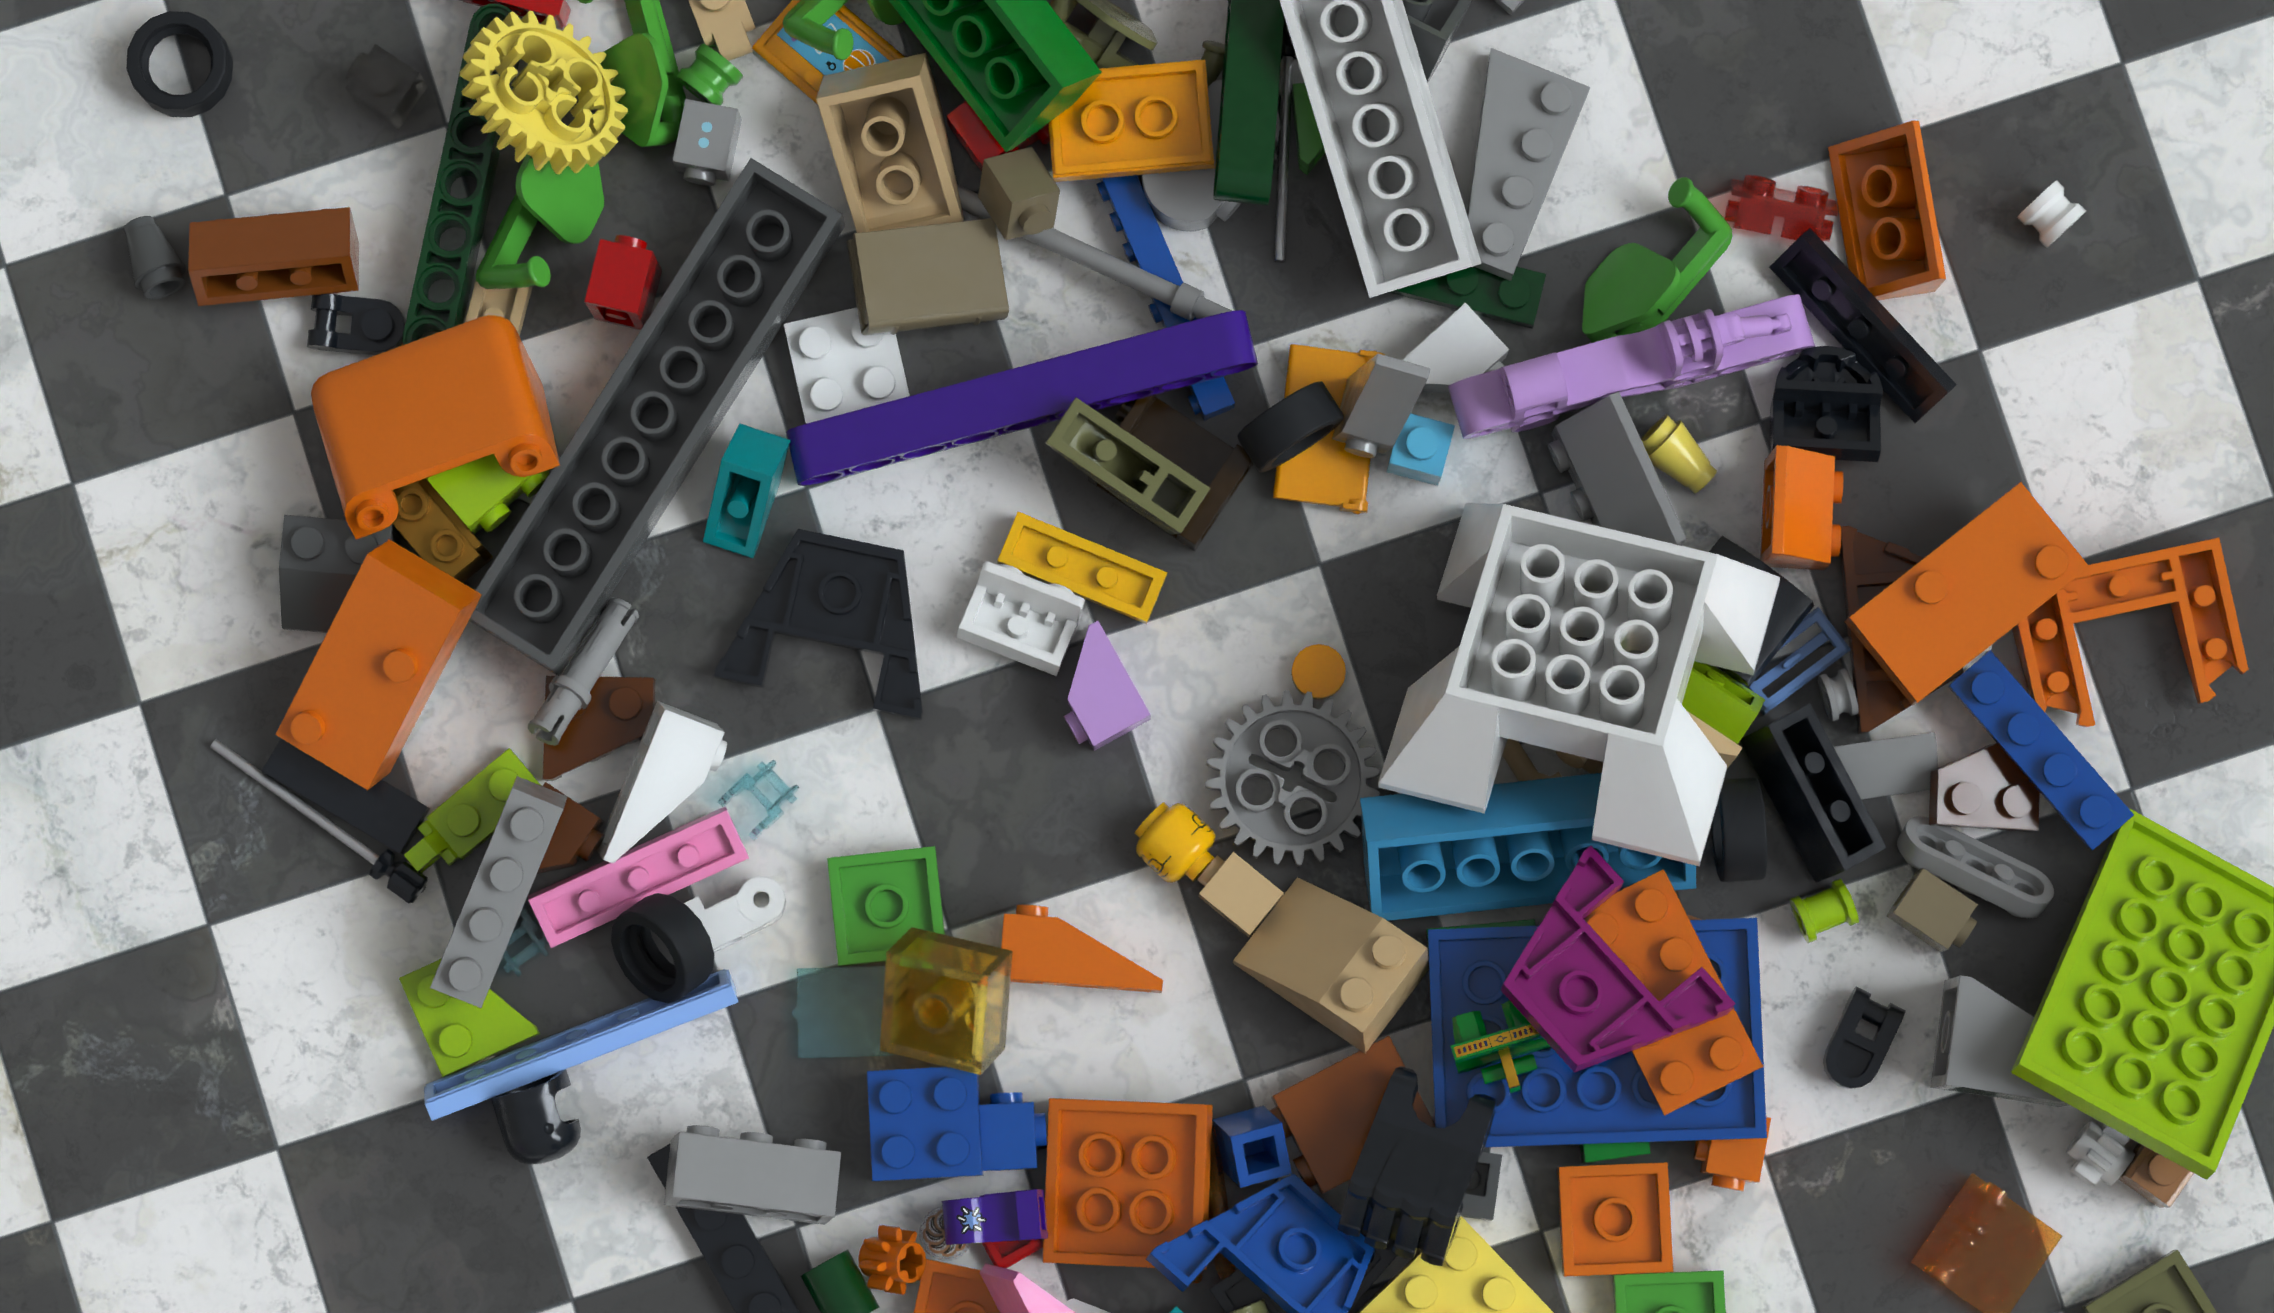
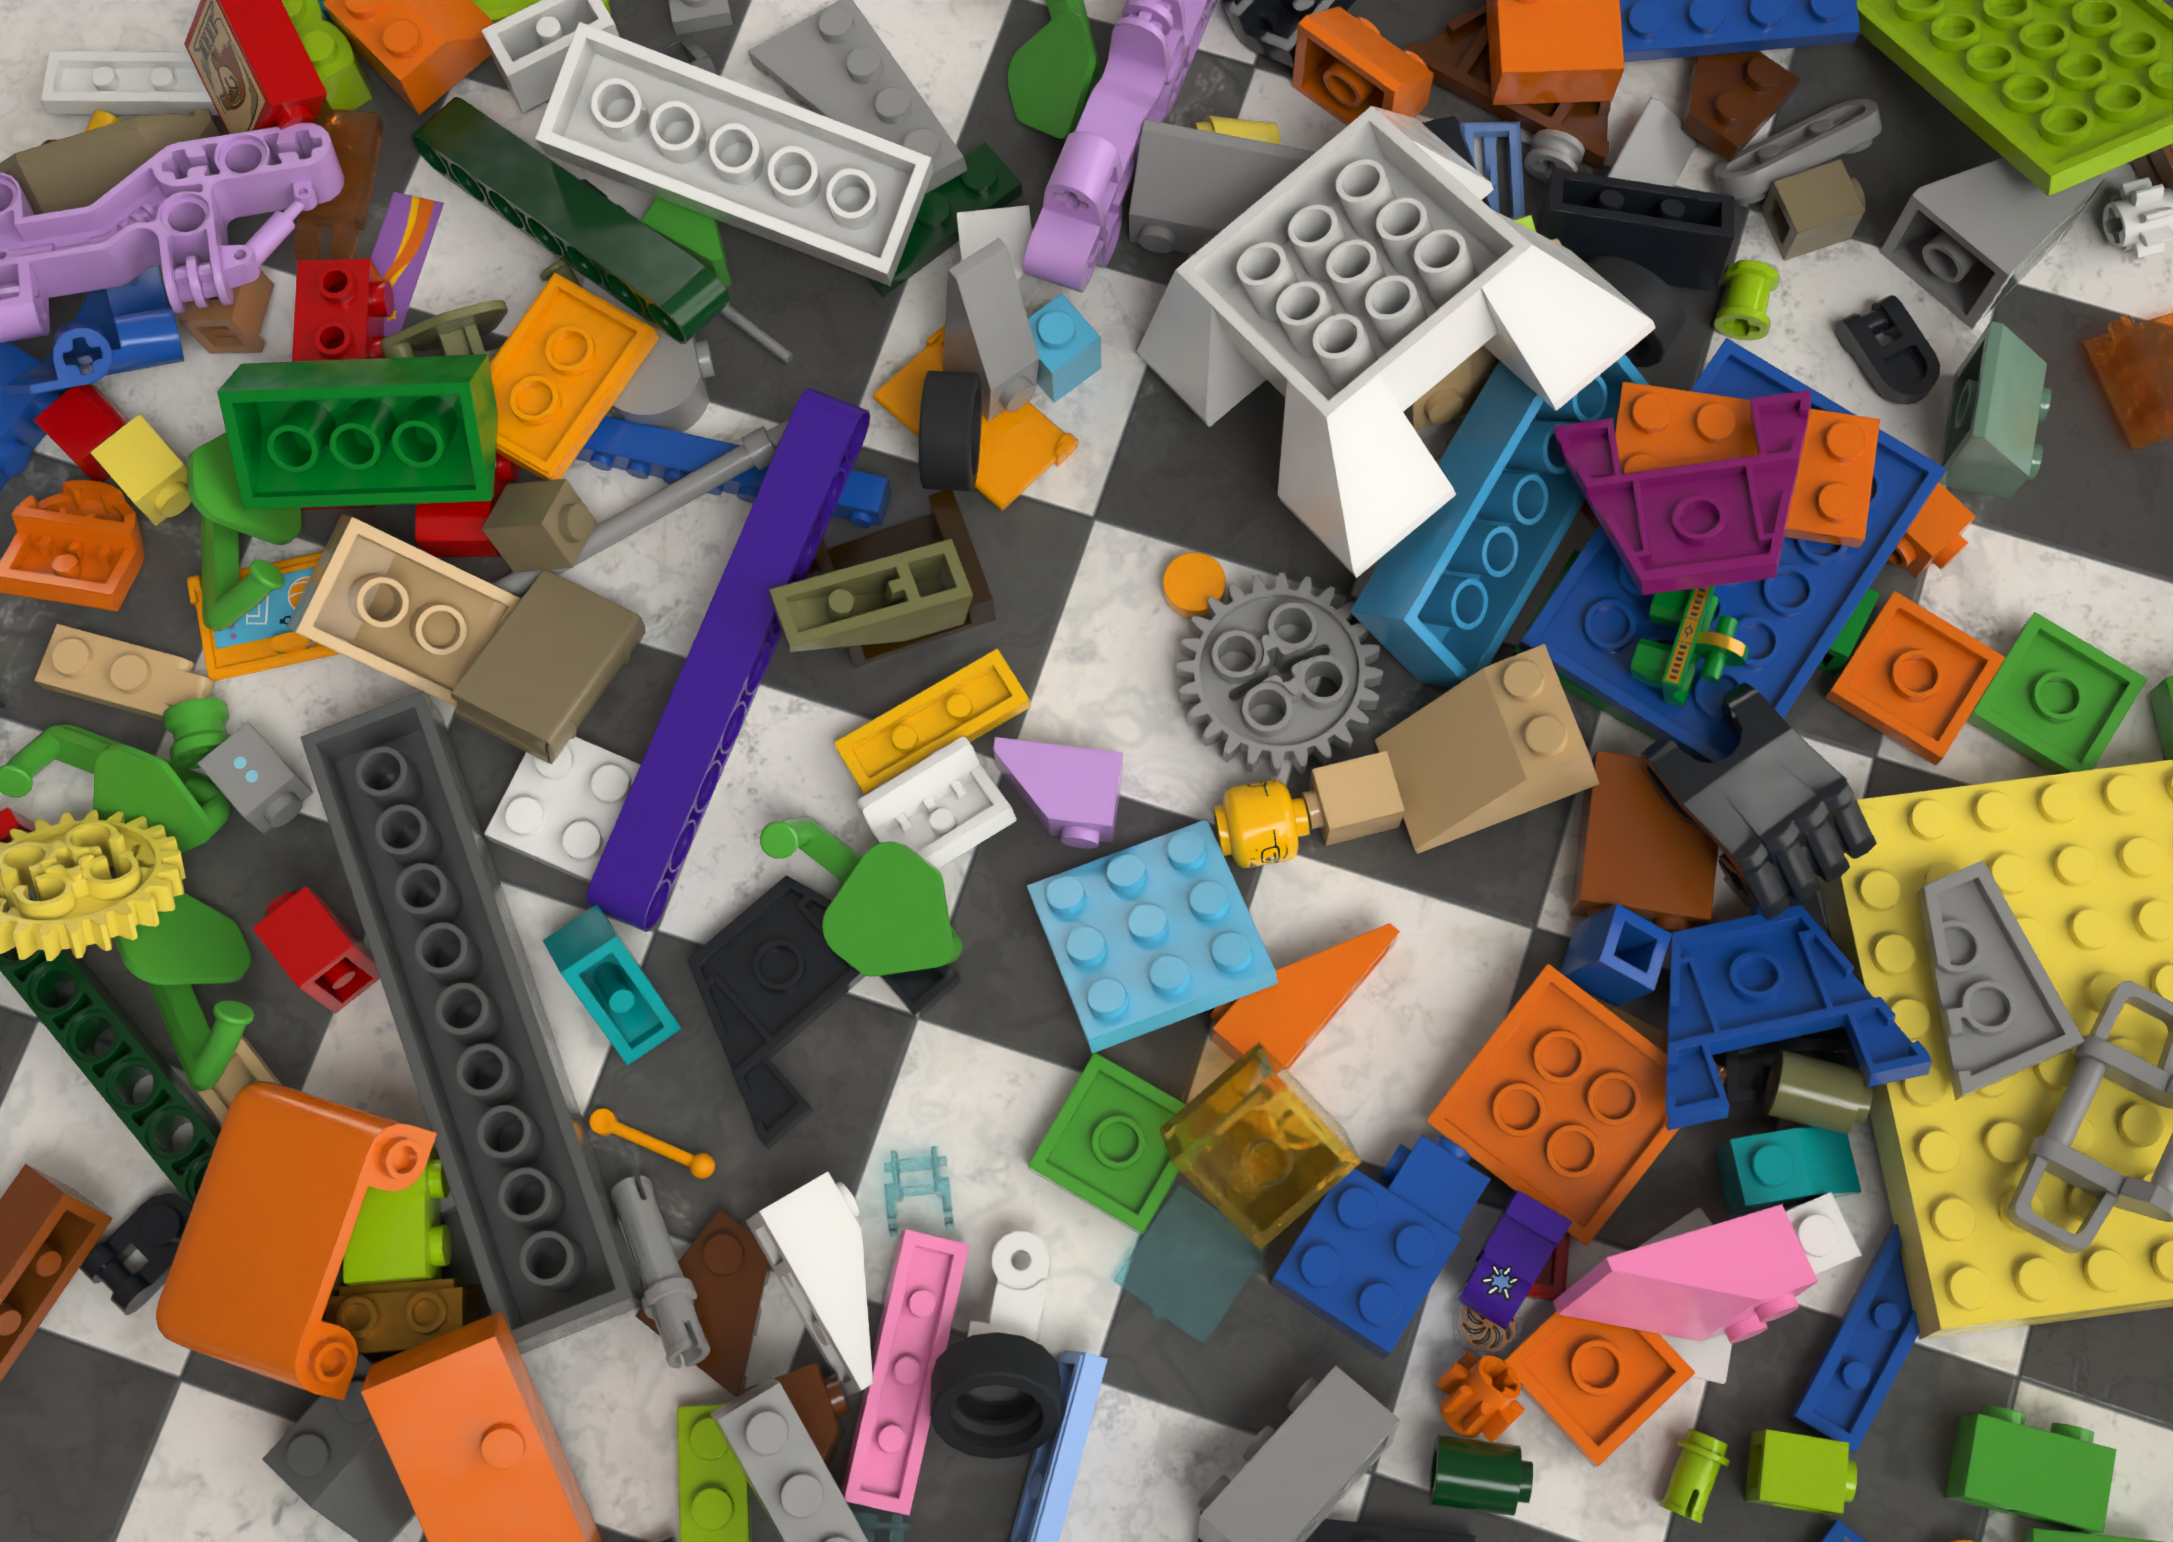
camera: 50 degrees left, 10 degrees down
none -> light orange hinge [589,1108,715,1179]
none -> bright green piece [760,817,963,977]
none -> medium azure plate [1027,819,1278,1053]
none -> sand green slope [1939,321,2052,500]

